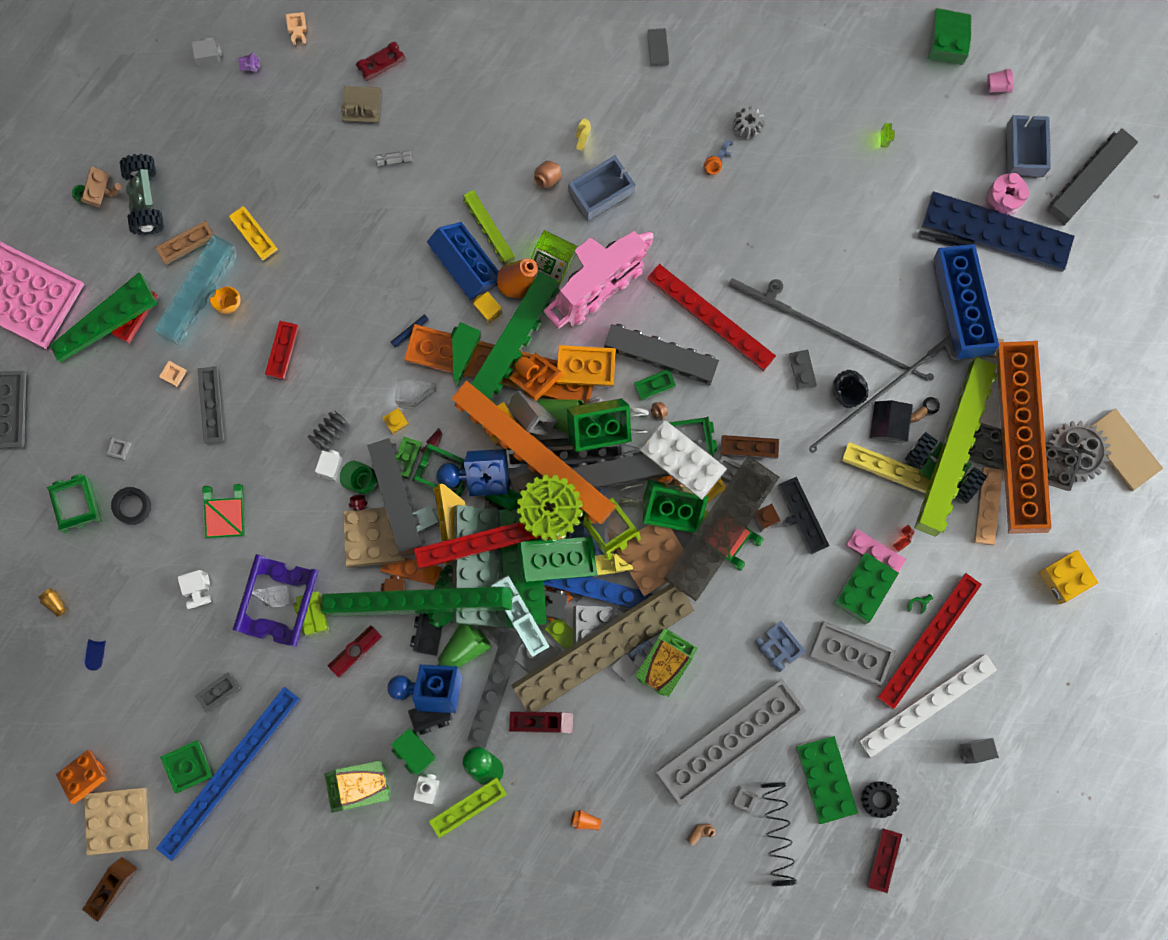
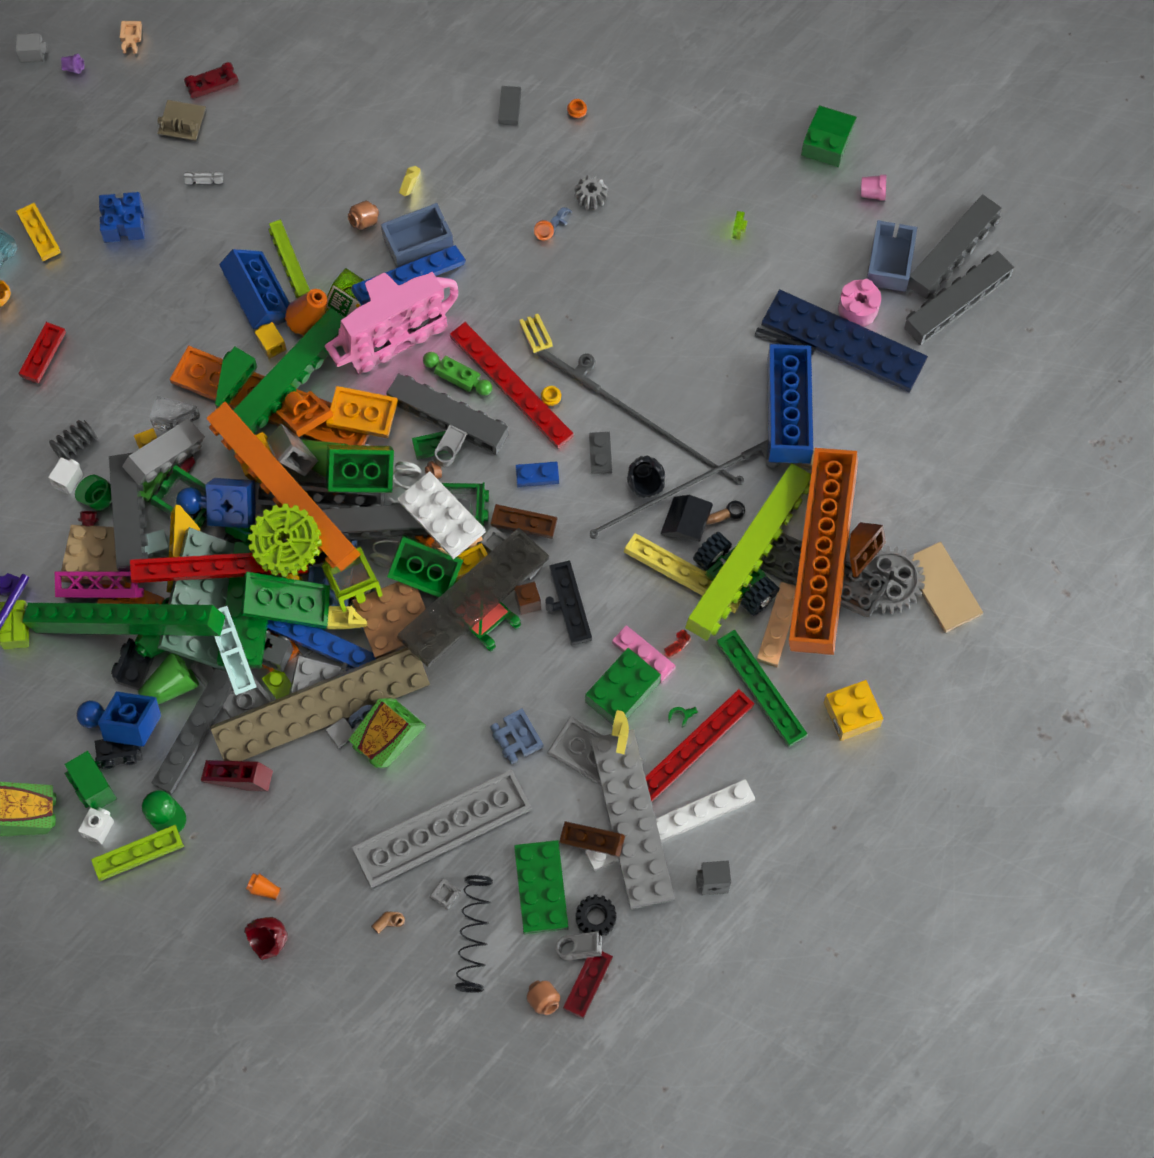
camera: 15 degrees right, 10 degrees down
dark red piece [327,625,383,678] -> none
dark blue piece [390,314,429,347] -> none
none -> dark pink fence [55,571,144,598]
none -> blue brick [99,192,145,243]
none -> light grey brick [122,418,205,485]
none -> dark red hair [244,917,288,960]
none -> blue plate [351,245,466,306]
none -> bright green plate [423,352,492,396]
none -> light grey piece [433,425,467,467]
none -> blue plate [516,462,559,487]
none -> light yellow tile [519,314,553,353]
none -> nougat head [526,981,560,1015]
none -> yellow plate [541,386,561,406]
none -> light grey piece [555,931,602,961]
none -> reddish brown plate [559,821,625,857]
none -> orange plate [567,99,587,118]
none -> light grey plate [591,729,675,909]
none -> light yellow slope [611,710,629,755]
none -> green plate [716,630,808,747]
none -> reddish brown slope [850,522,886,577]
none -> dark grey brick [908,194,1002,299]

